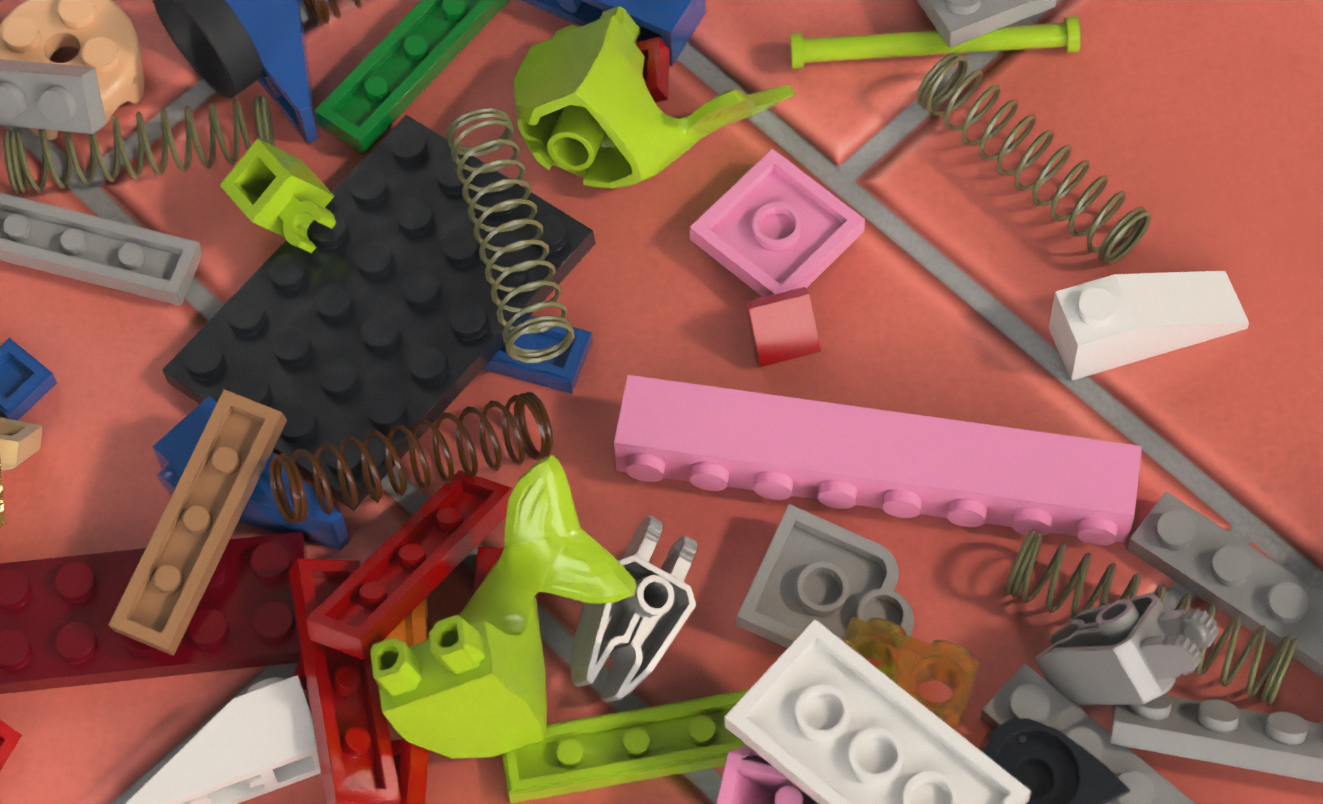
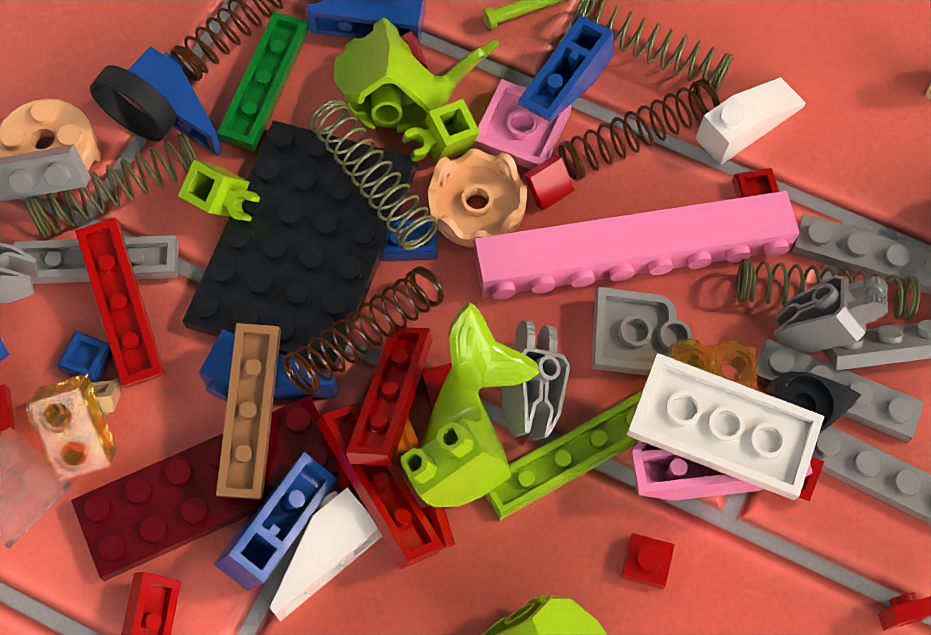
camera: 25 degrees left, 5 degrees up
none -> red plate [75,217,166,387]
none -> blue slope [213,452,337,591]
none -> lime brick [401,99,480,164]
none -> light nougat plate [428,149,527,248]
none -> blue slope [518,15,613,122]
none -> reddish brown piece [558,79,720,181]
none -> red tile [732,168,779,198]

